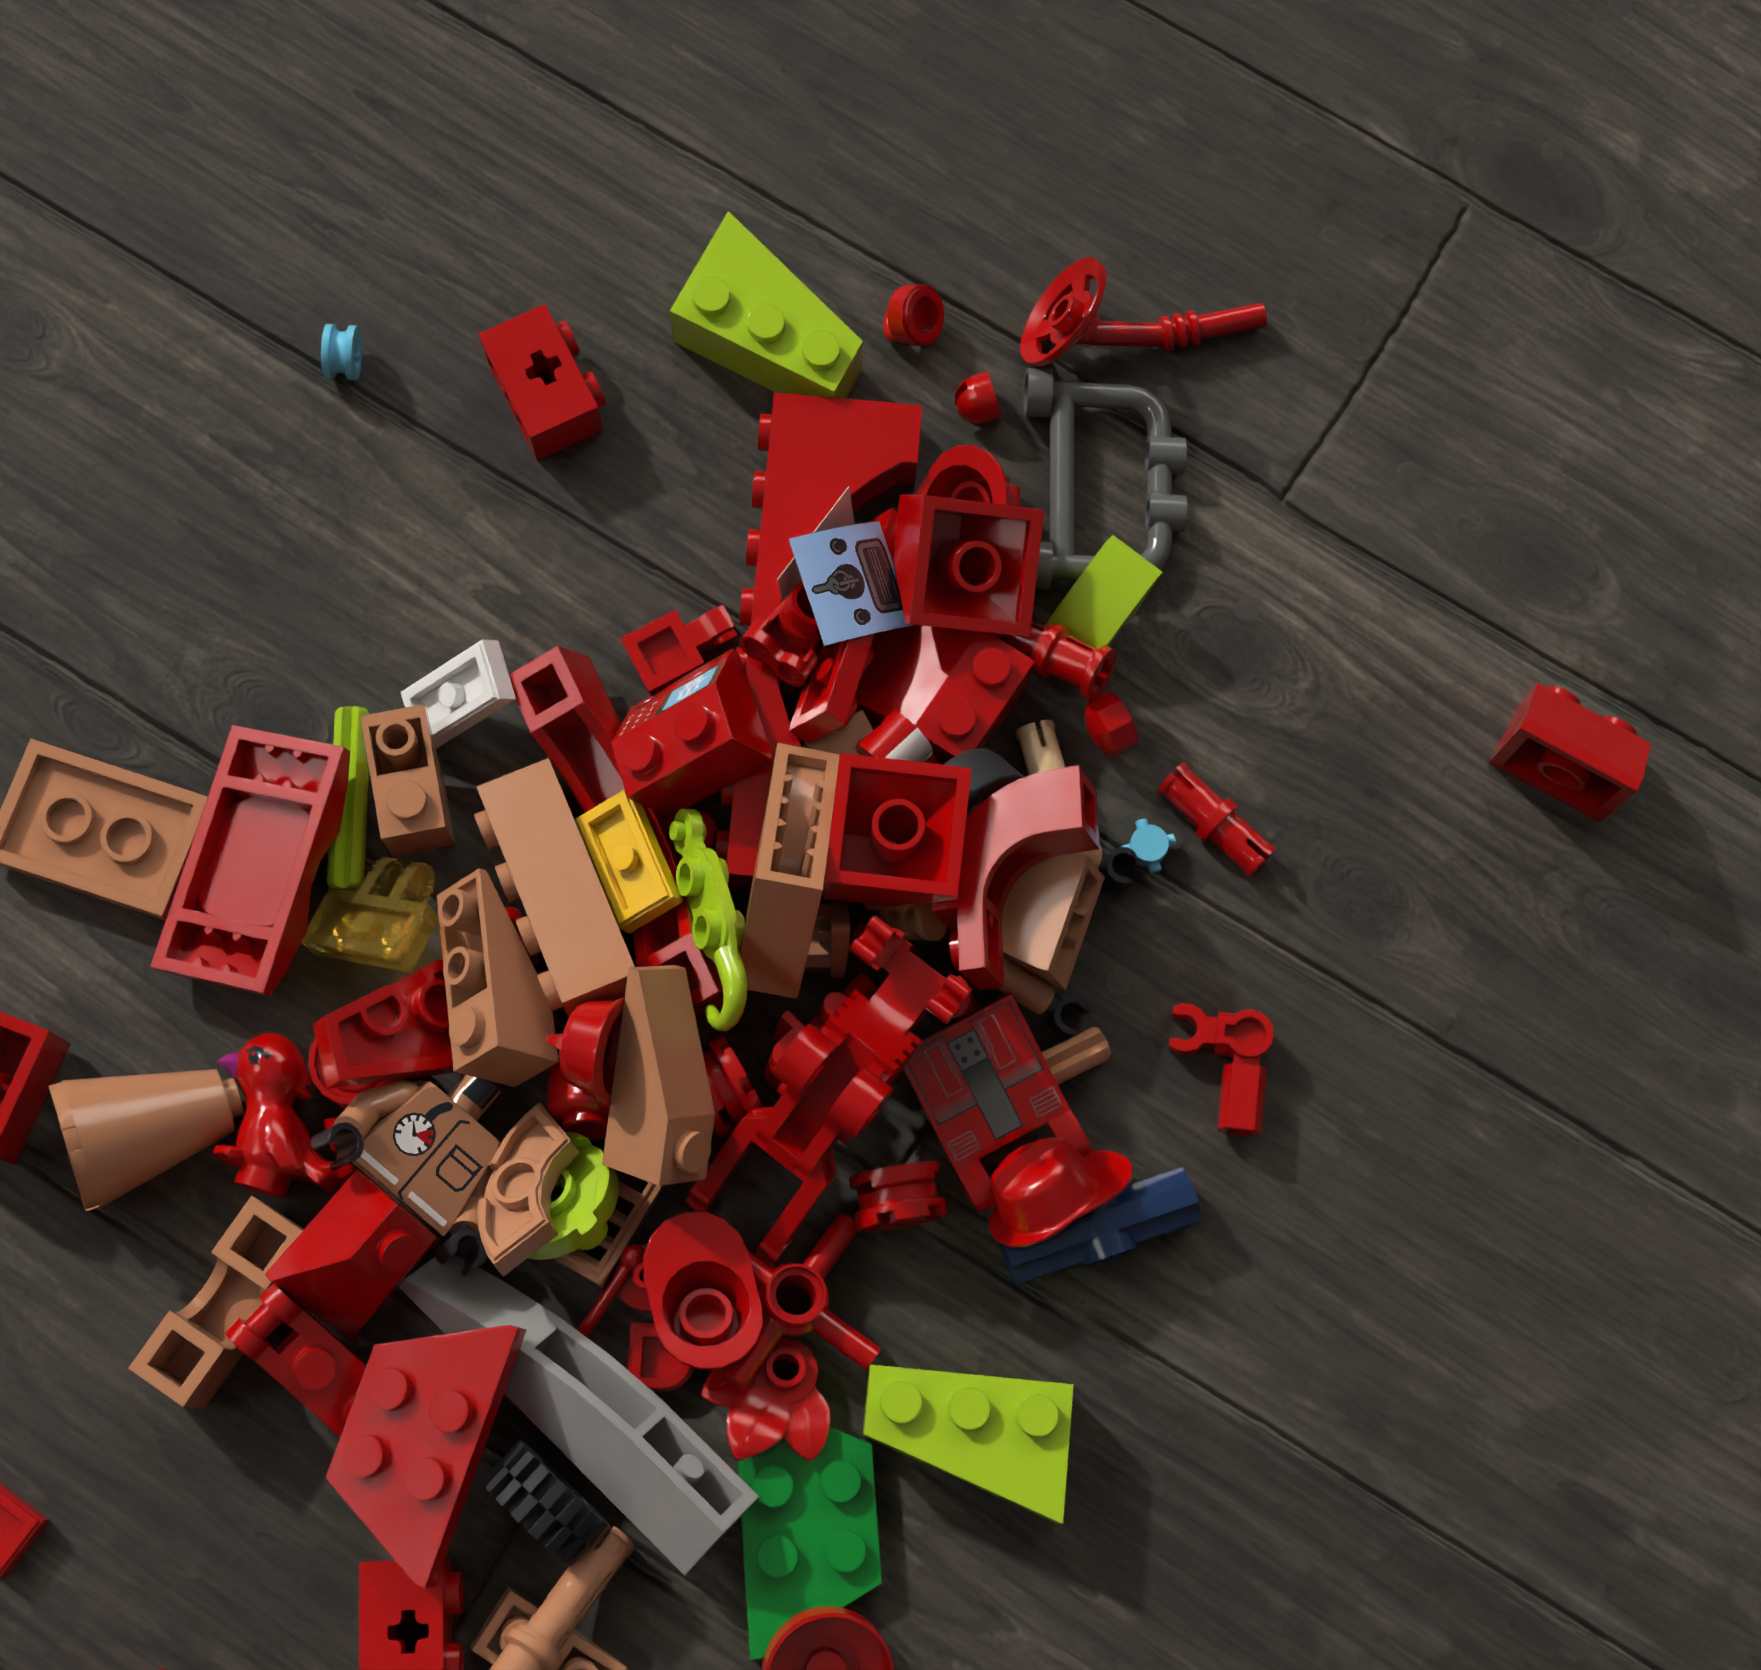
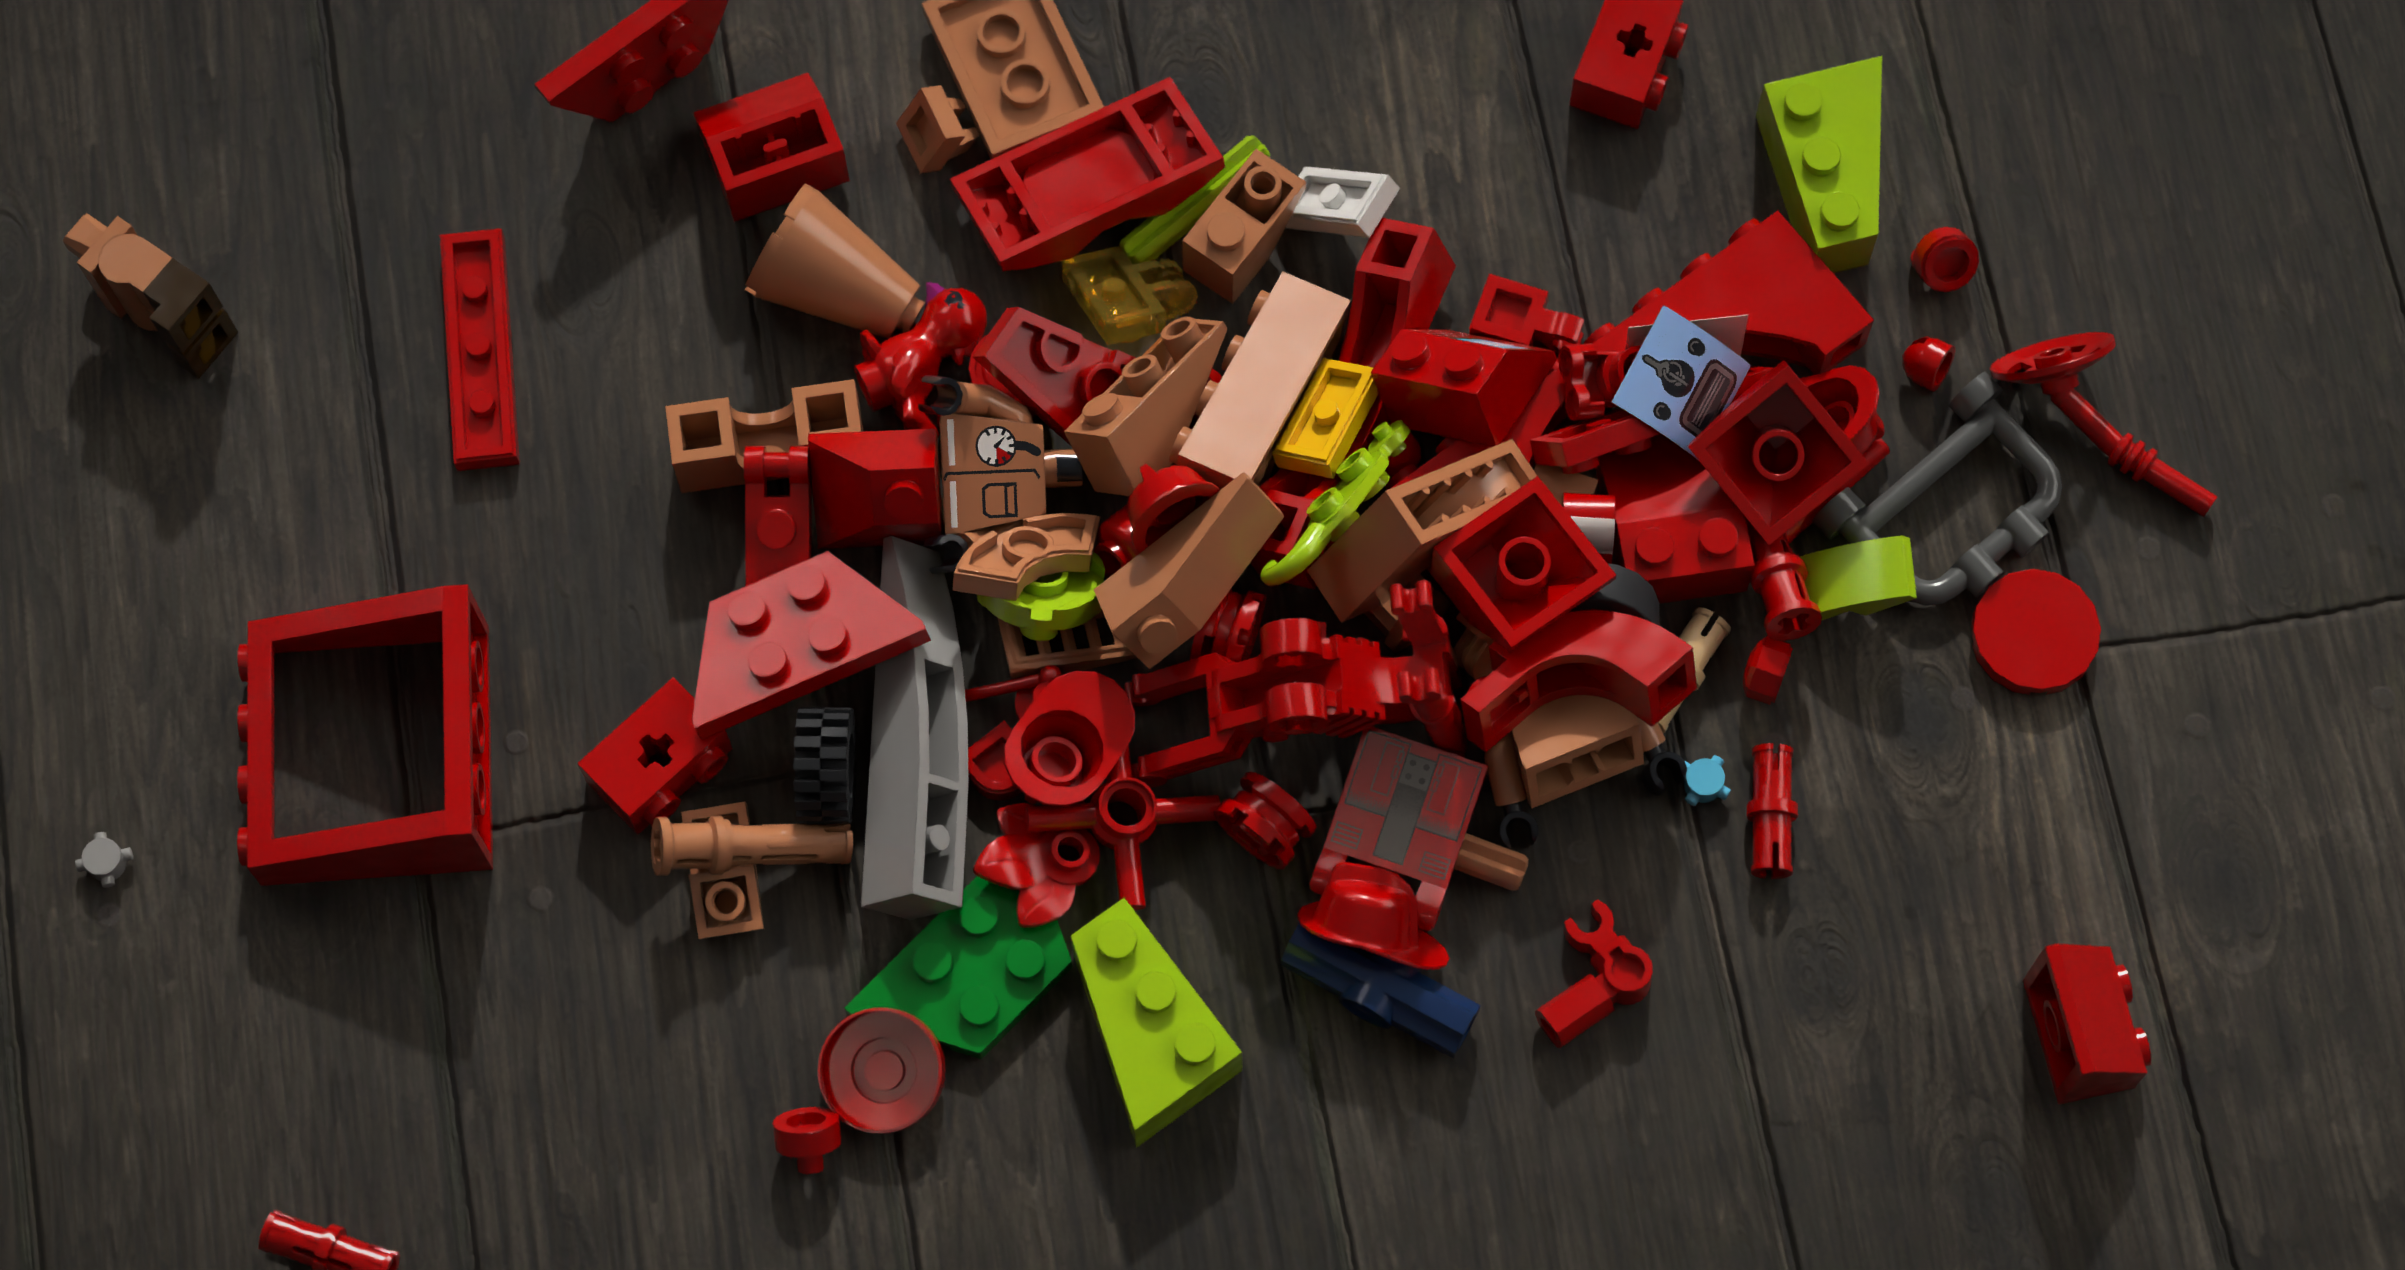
camera: 55 degrees right, 5 degrees down
none -> nougat tile [896,85,979,173]
none -> red tile [1971,569,2101,695]

